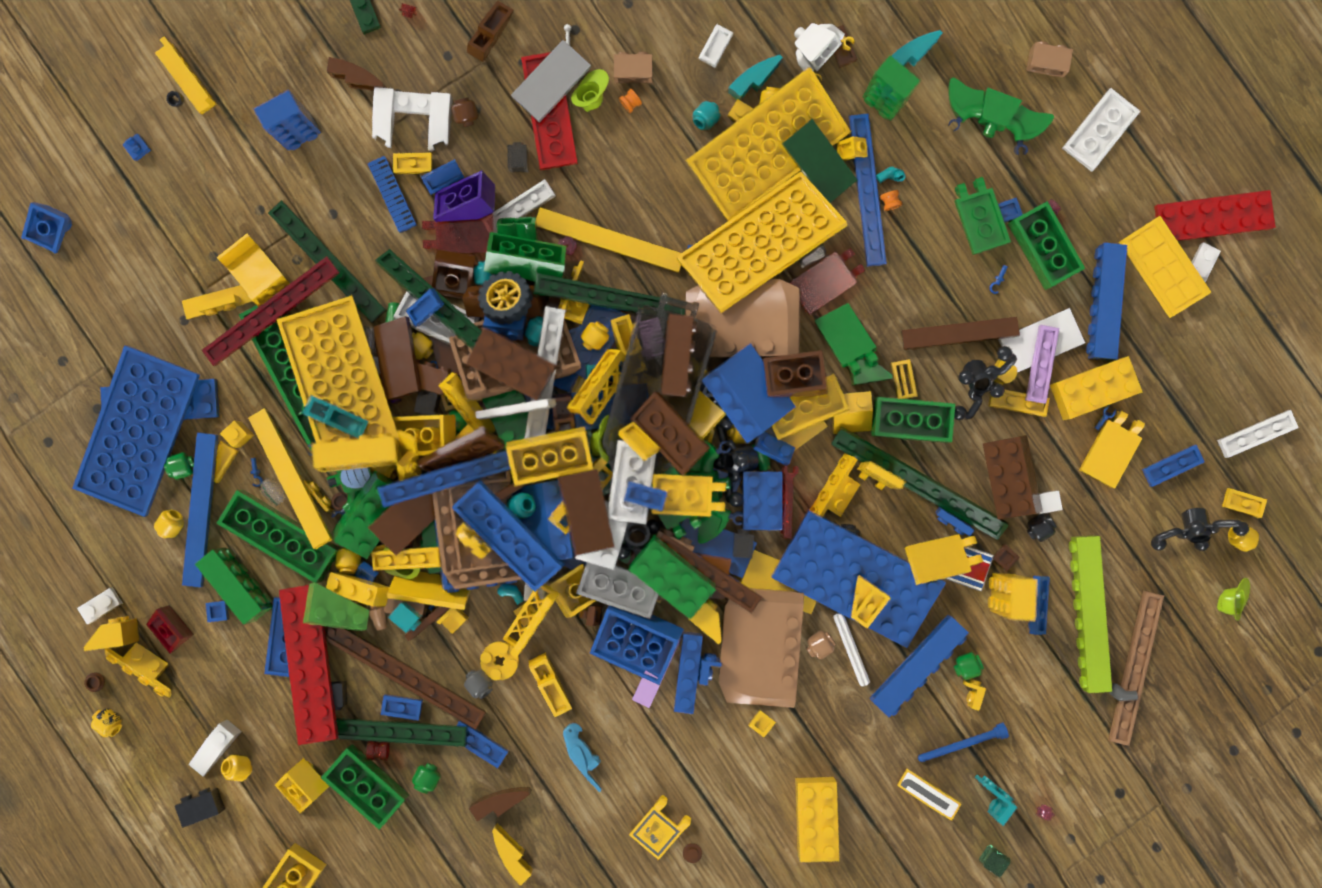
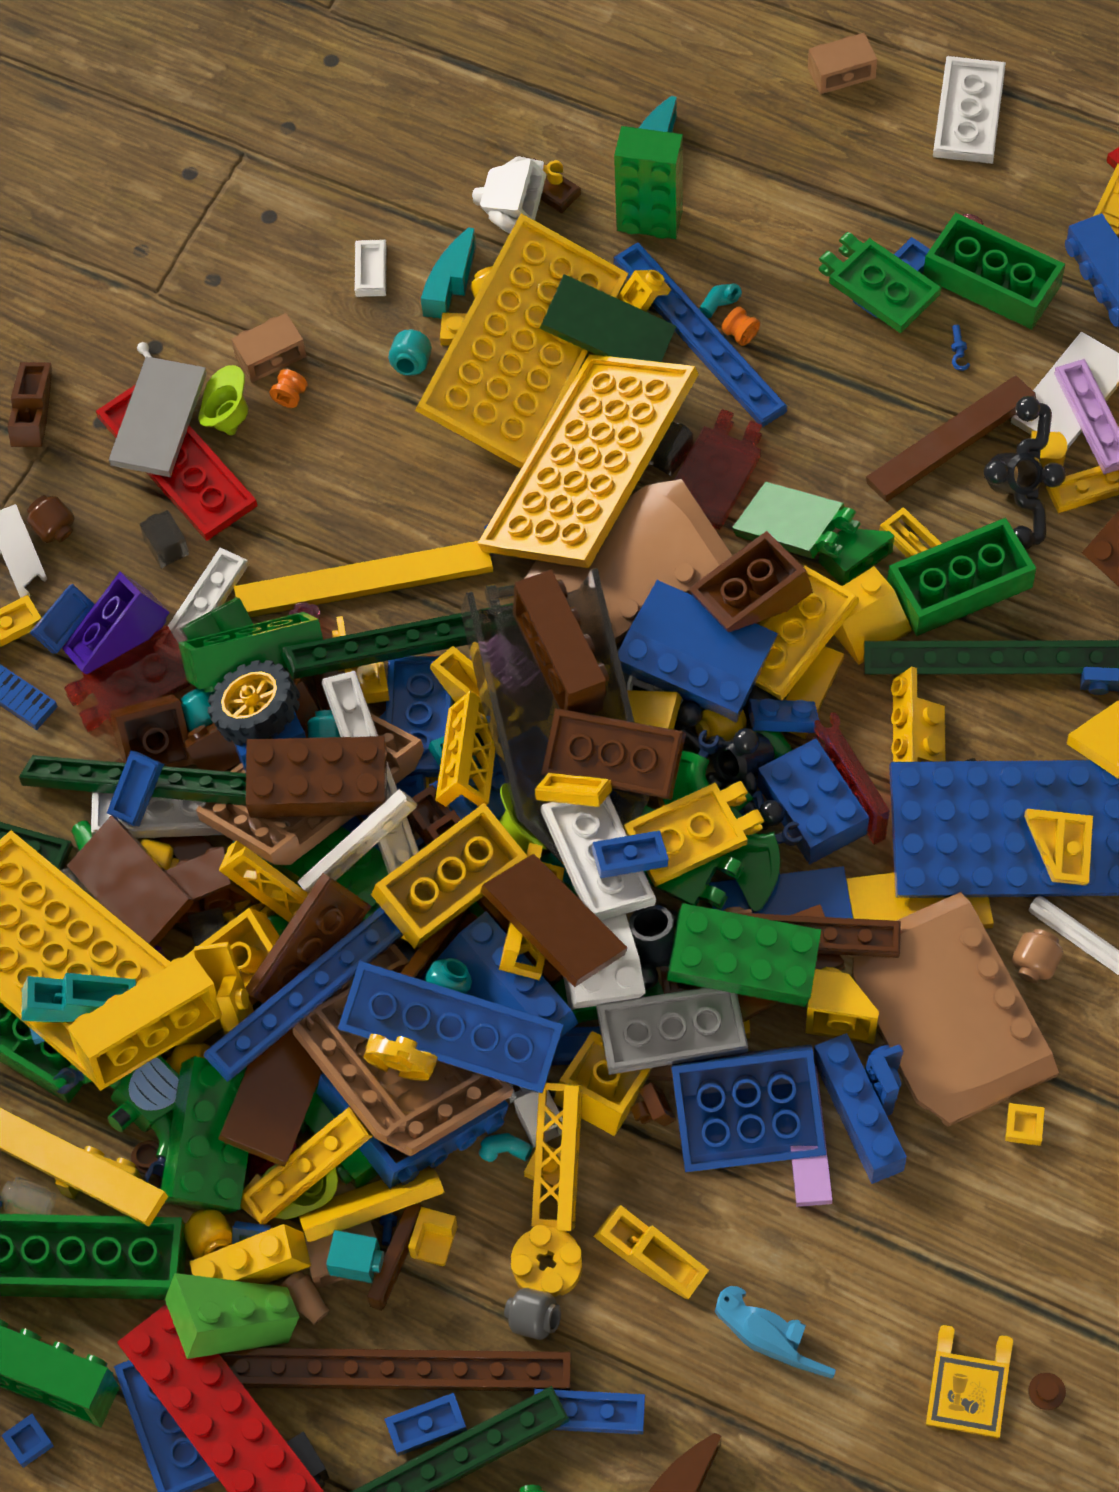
camera: 30 degrees left, 25 degrees down
yellow head [581,321,609,351] -> none
clear smoke brick [732,530,754,558] -> none
yellow tile [858,462,905,490] -> none
green torso [948,77,1054,155] -> none

